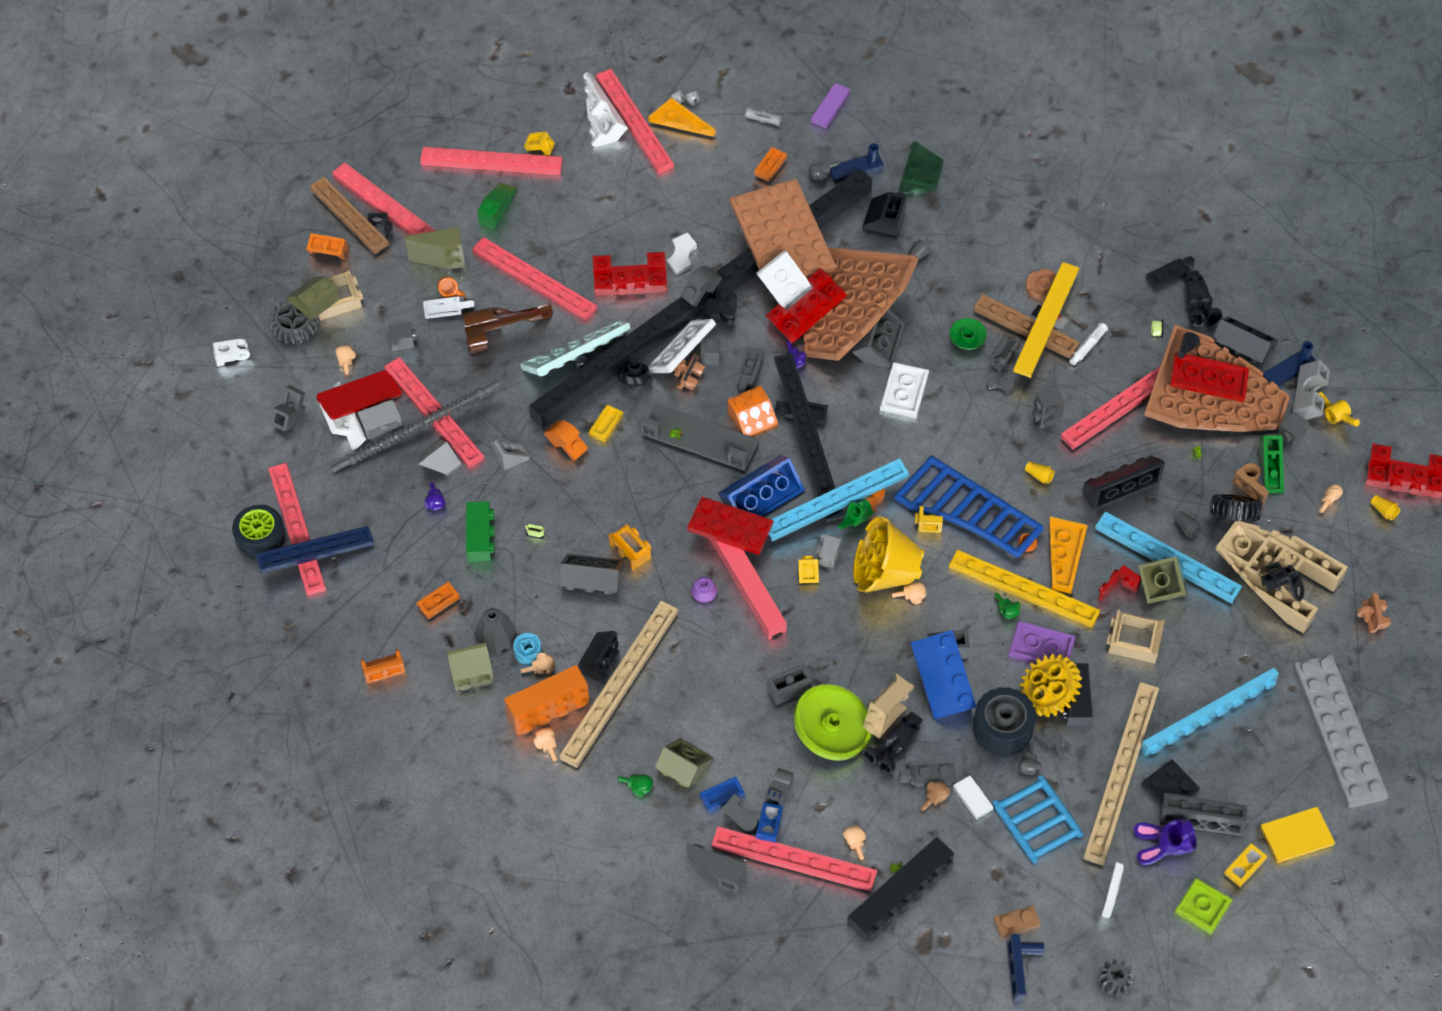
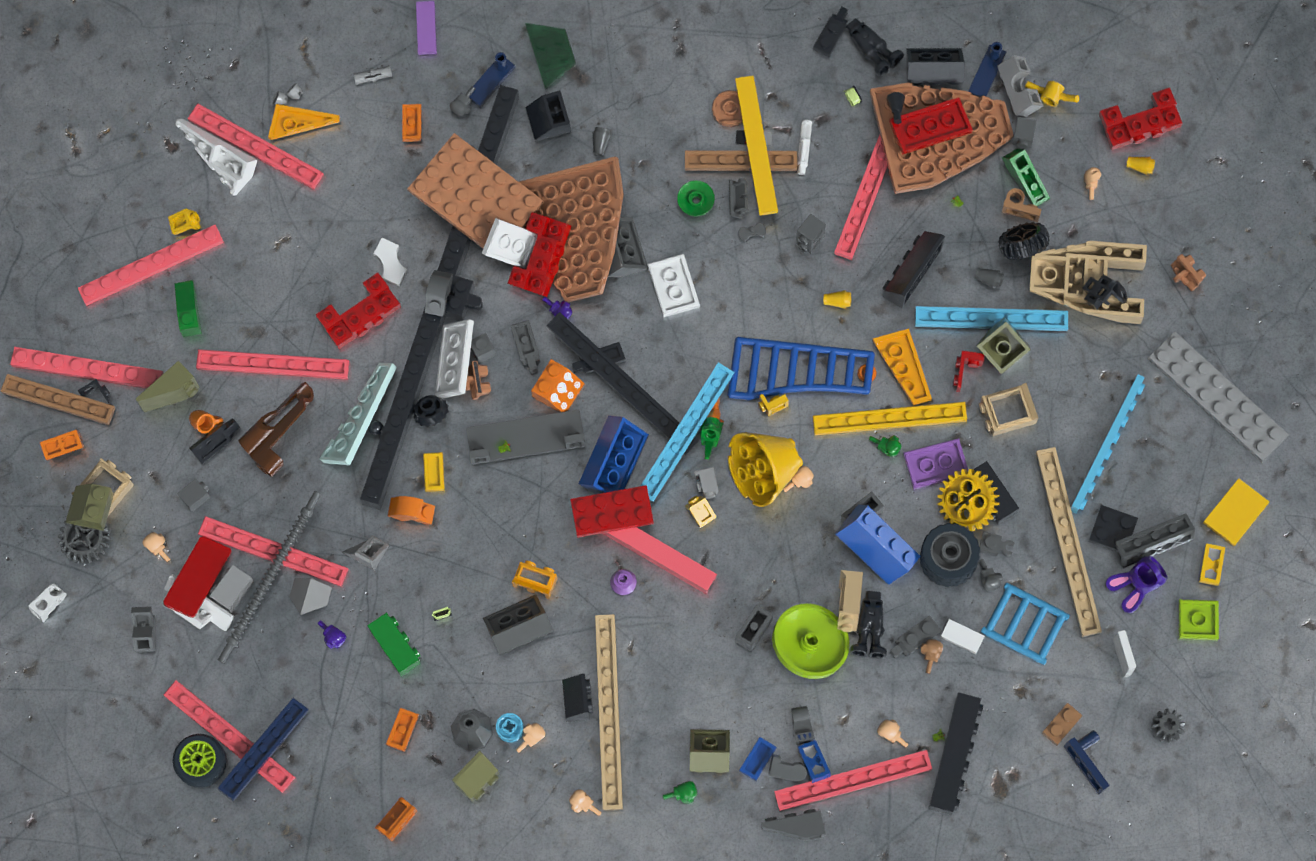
camera: 30 degrees left, 15 degrees up
orange brick [504,665,589,736] -> none

